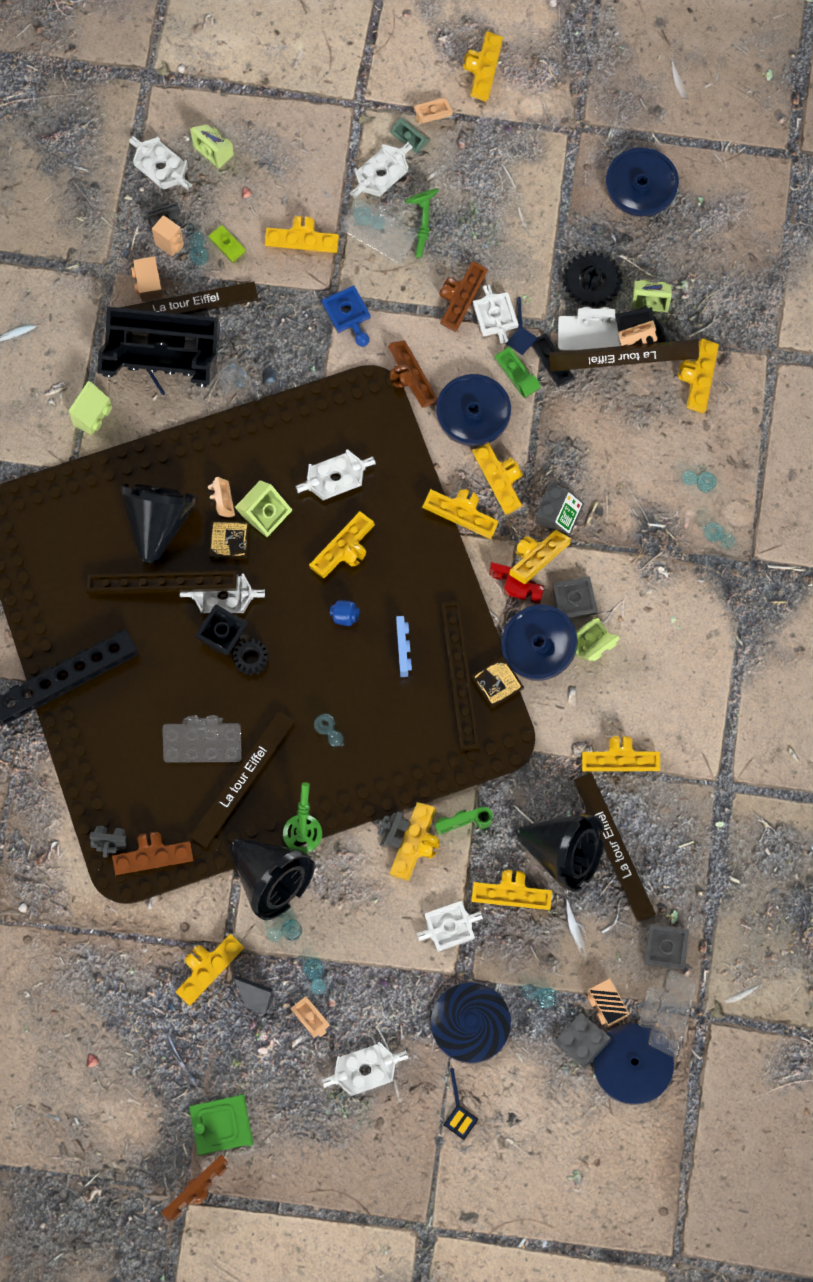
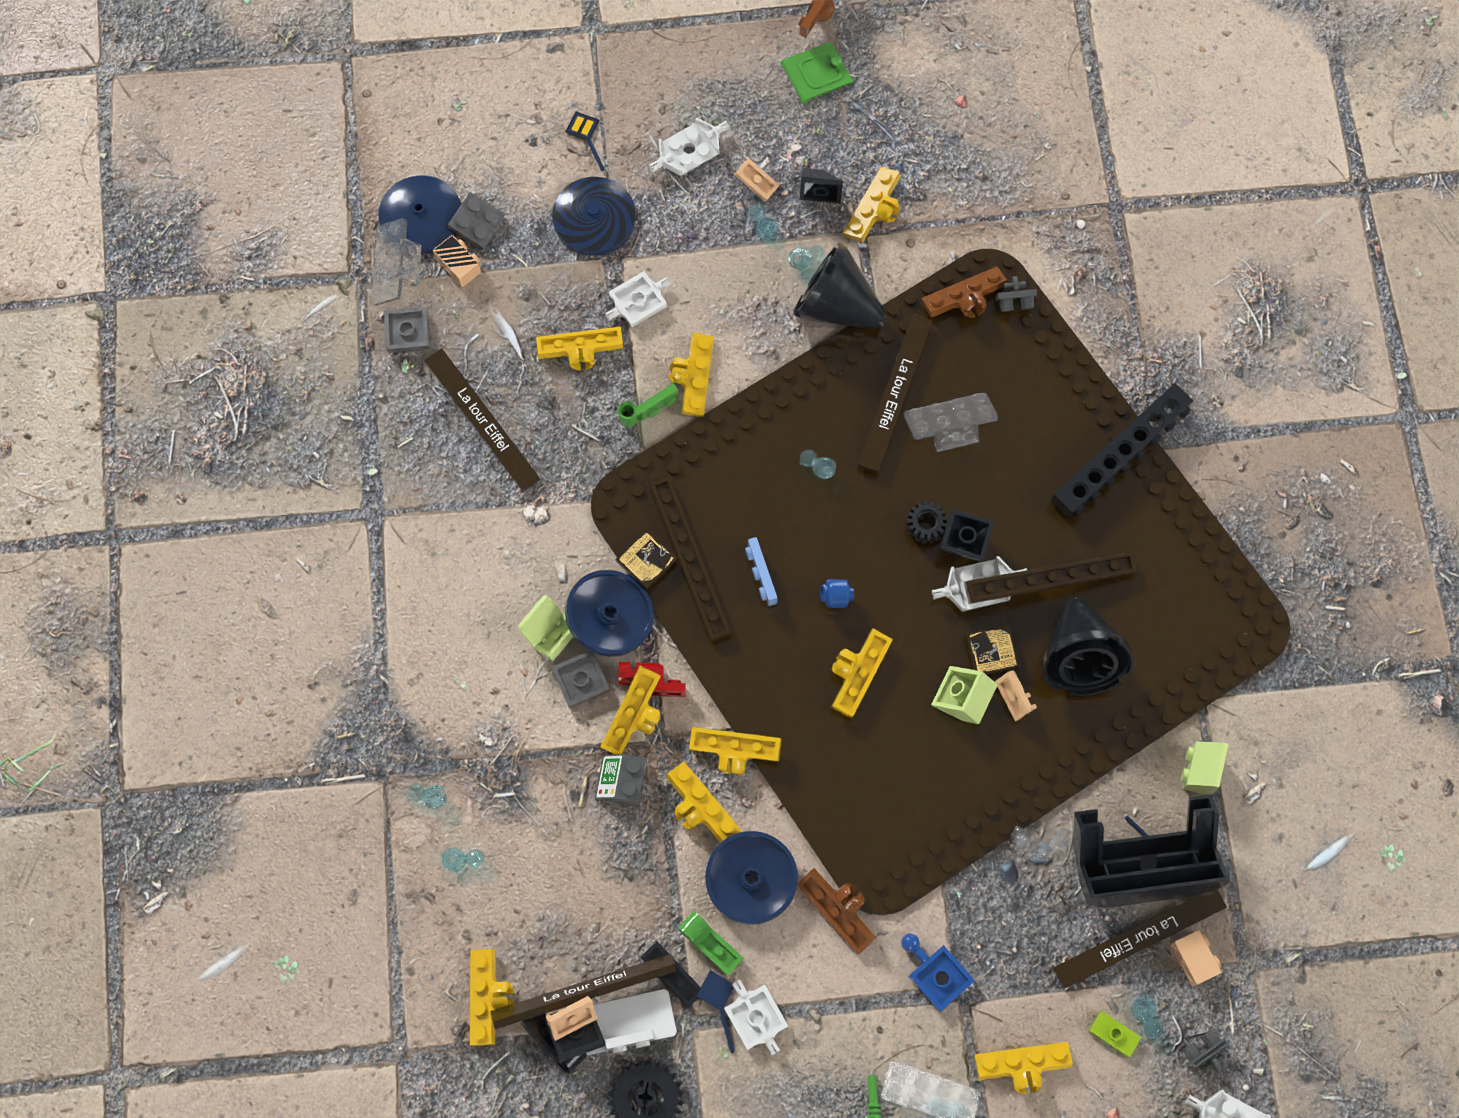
camera: 165 degrees right, 0 degrees up
light nougat brick [152,215,184,257] -> none
bright green dish [283,782,322,853] -> none
white plate [295,450,375,500] -> none
dark grey hips [375,811,410,848] -> none
dark orange plate [439,261,488,332] -> none
black cone [517,813,605,892] -> none
clear light blue plate [521,984,557,1008] -> none
yellow plate [582,736,660,772] -> none
yellowish green slope [631,280,672,313] -> none

